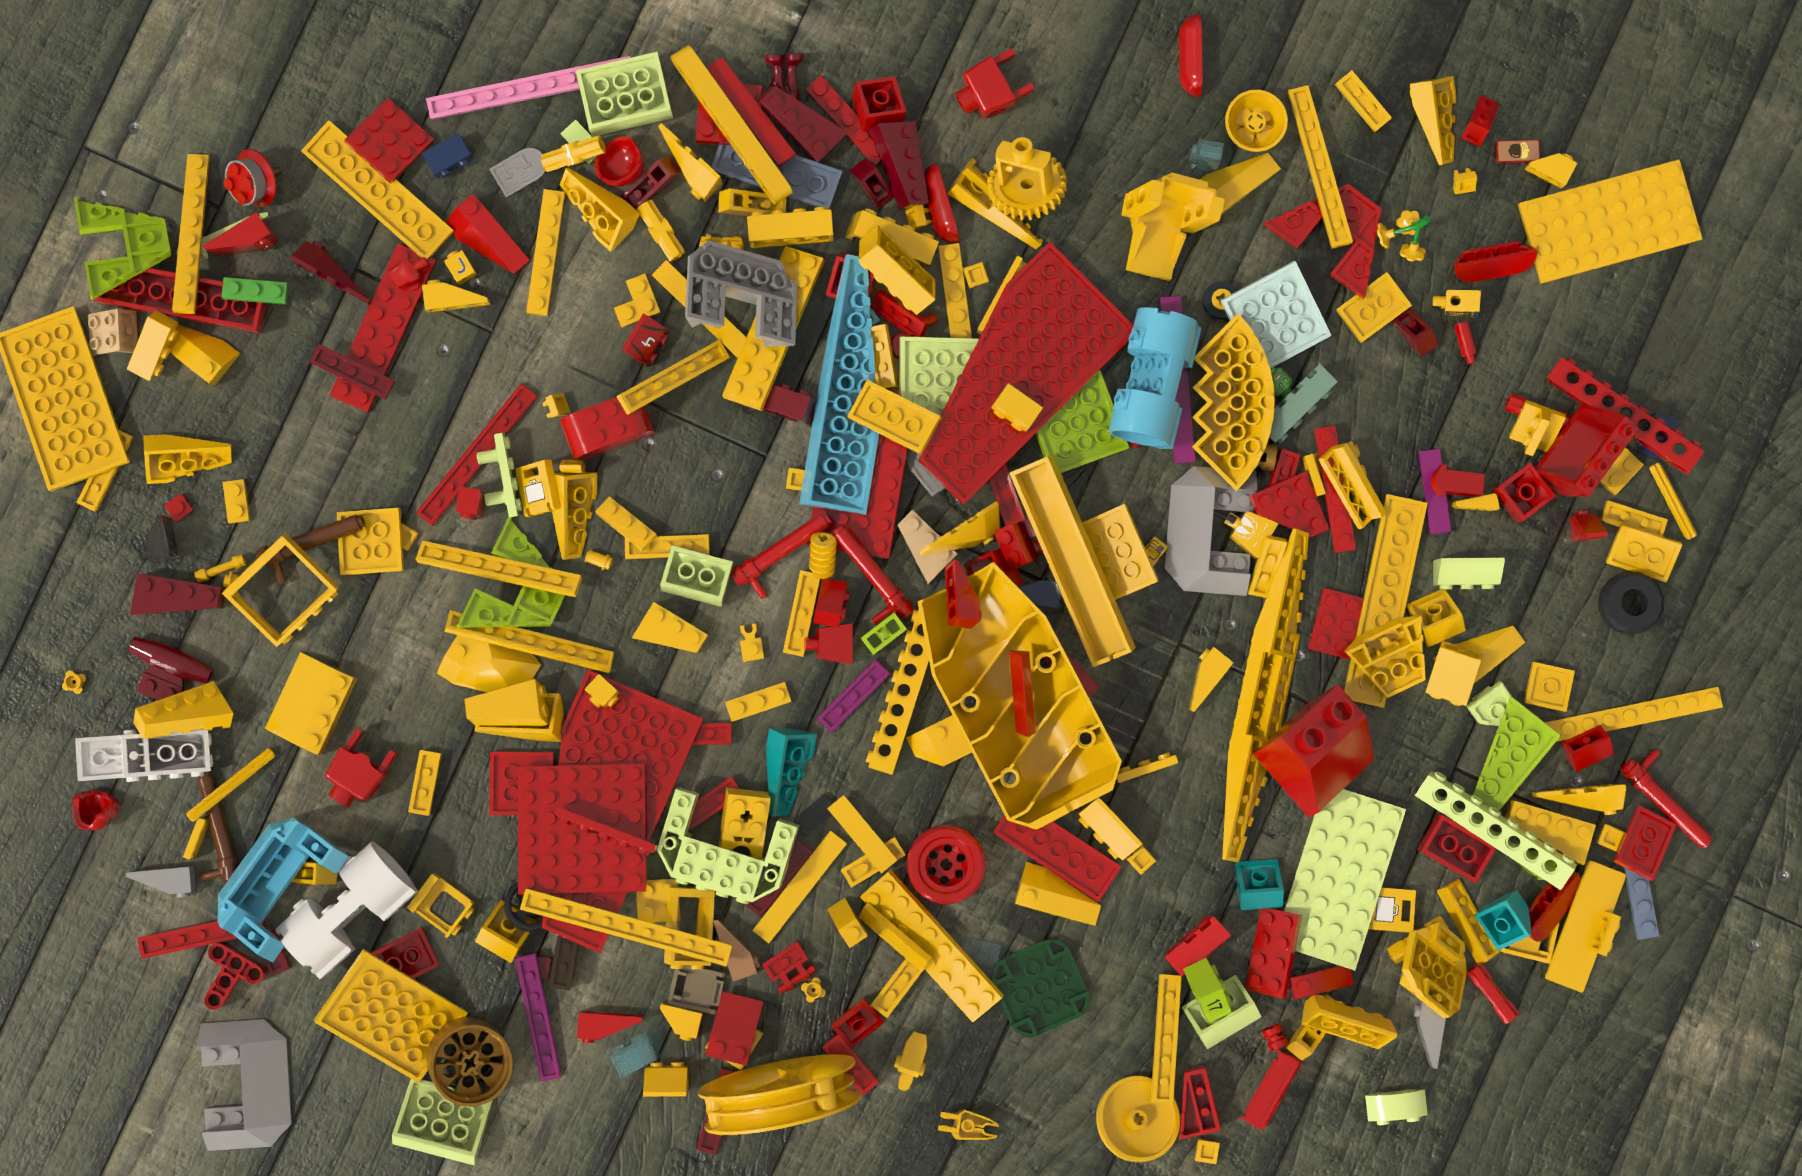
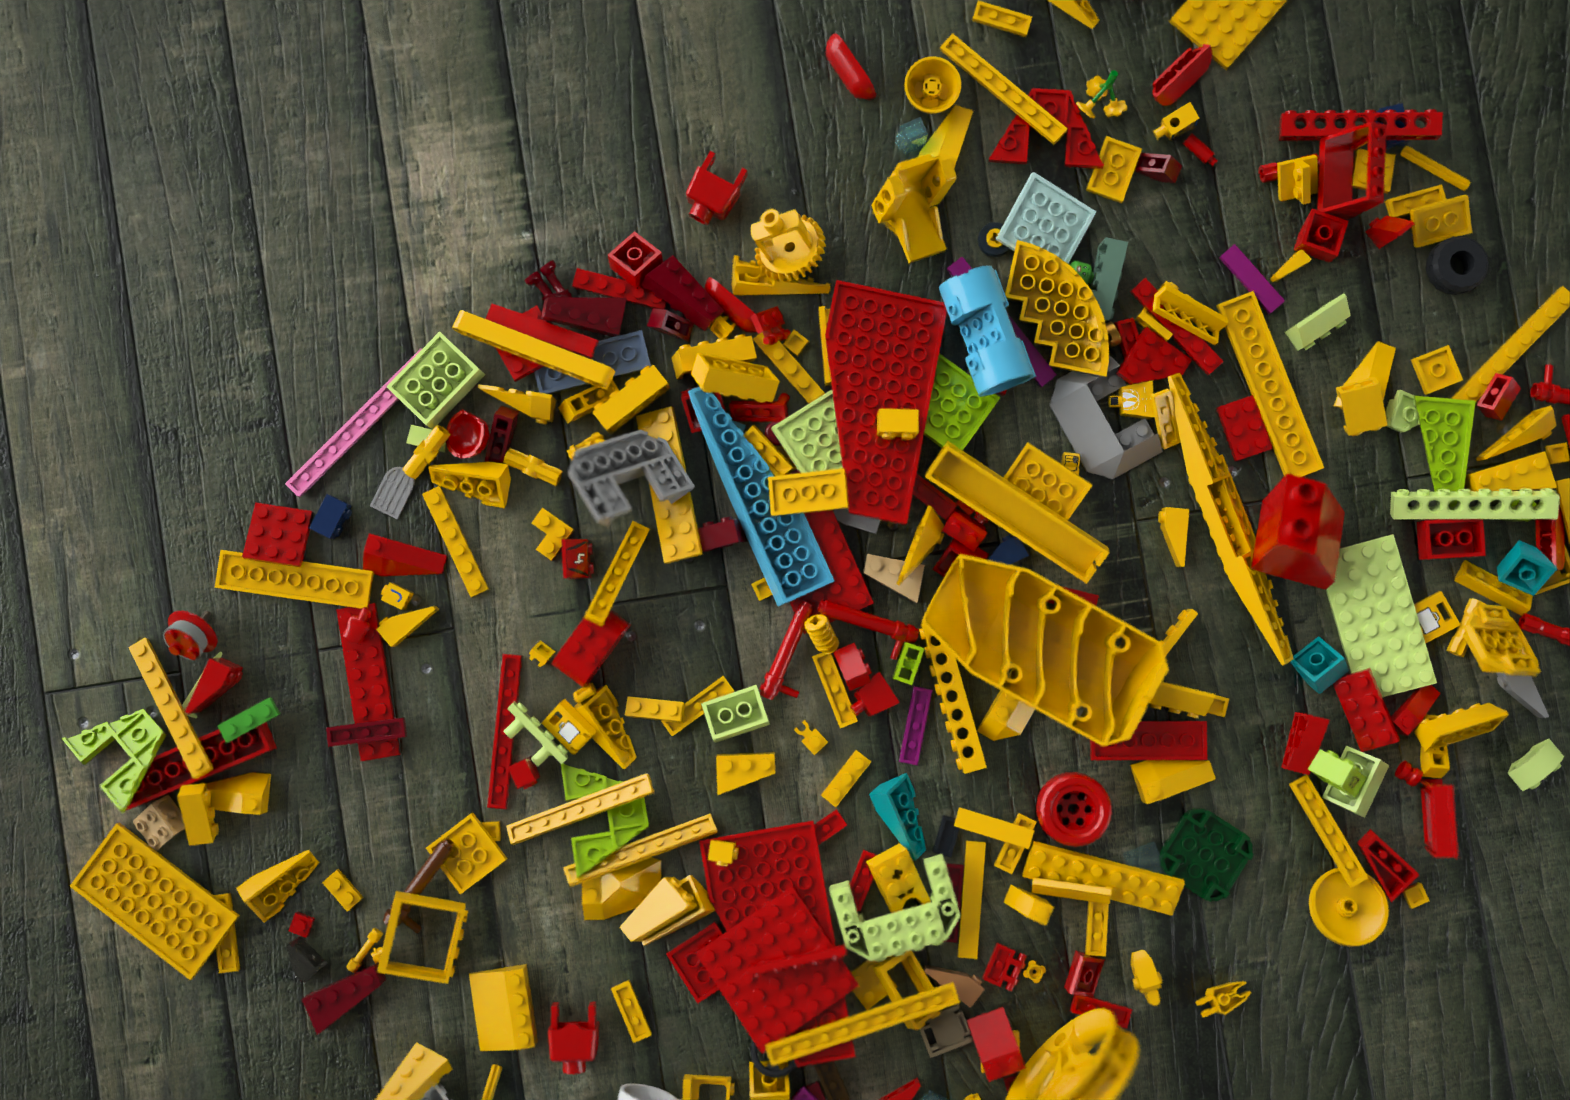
camera: 30 degrees left, 0 degrees up
dark red plate [128,636,214,700] -> none
dark red wedge [290,240,371,305] -> none
yellow pin [585,549,613,570] -> none
yellow tile [652,260,746,358] -> none
yellow slope [660,1002,703,1041] -> none
red slope [945,559,982,629] -> none
red slope [1009,650,1036,737] -> none
yellow wedge [1345,615,1426,698] -> none
yellow slope [1406,590,1466,648] -> none
red piece [1431,464,1485,497] -> none
yellow tile [1453,168,1477,194] -> none
none -> red plate [750,306,791,345]

